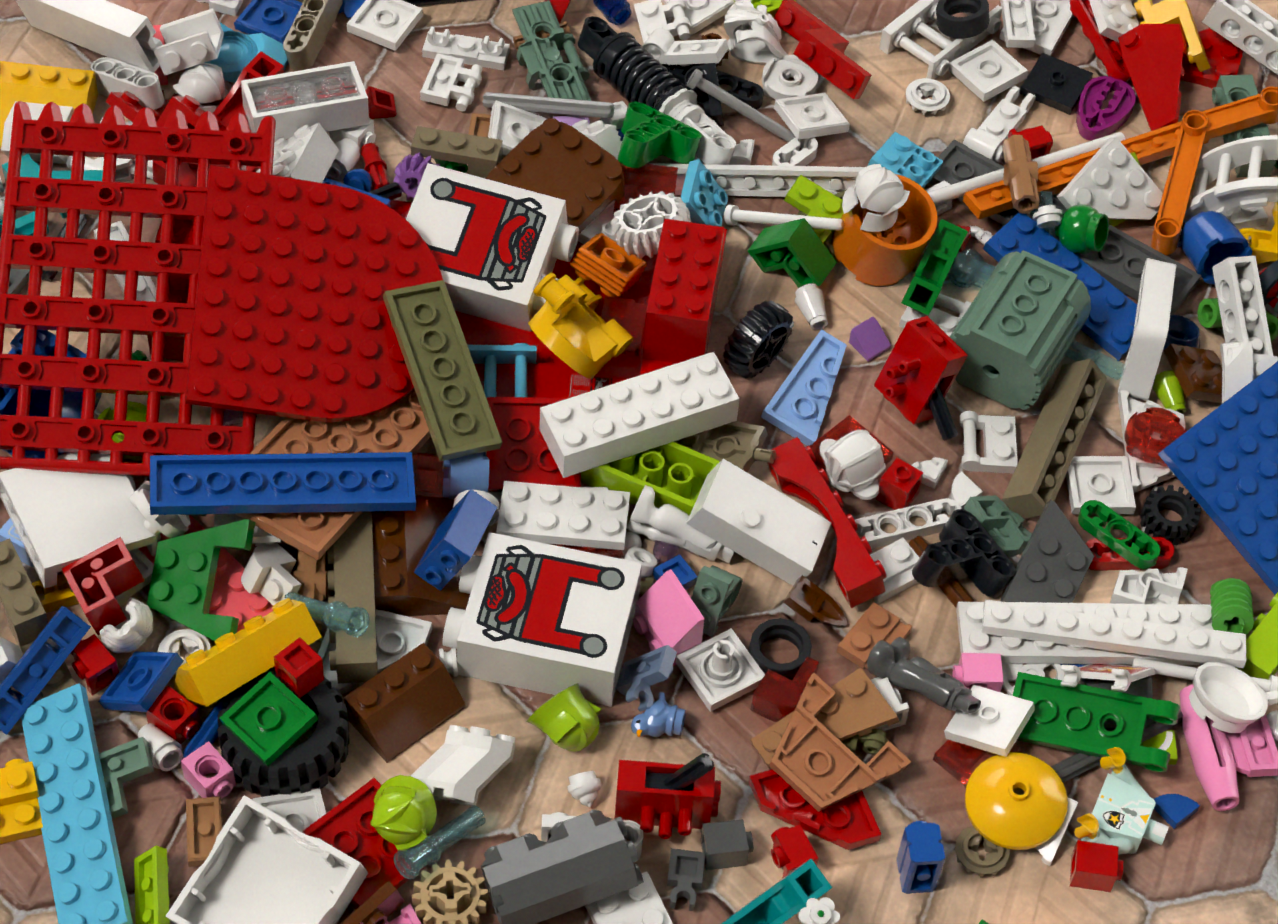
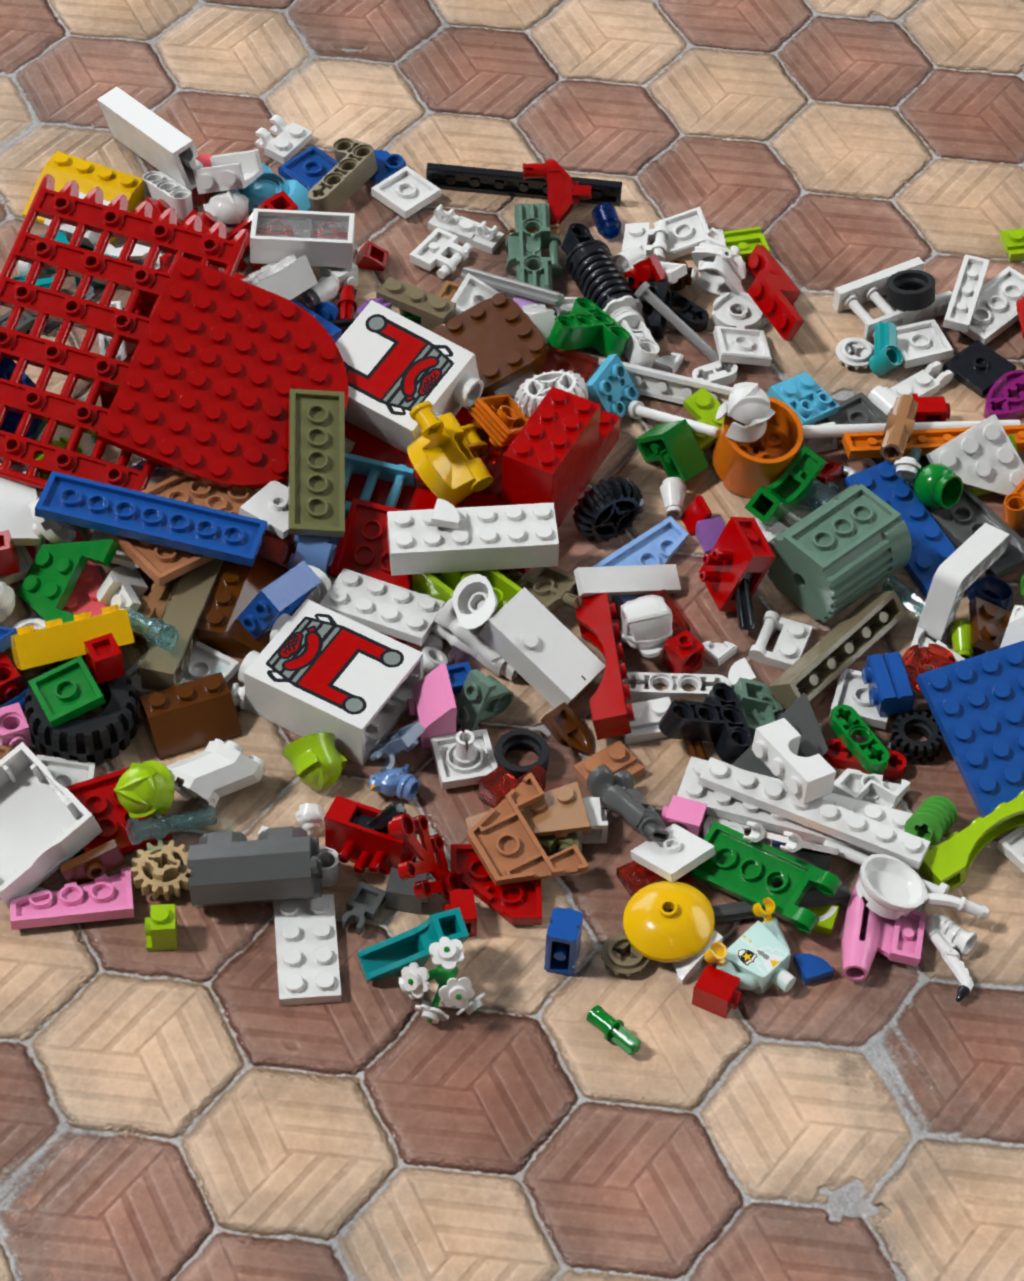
camera: 20 degrees right, 5 degrees down
none -> white plate [239,481,289,539]
none -> red plant [388,813,462,900]
none -> white tile [431,498,459,530]
none -> white piece [452,574,498,630]
none -> white tile [574,564,681,597]
none -> red plate [624,253,667,289]
none -> red slope [682,495,712,536]
none -> white arch [752,718,837,804]
none -> blue brick [862,652,915,717]
none -> teal piece [869,322,903,376]

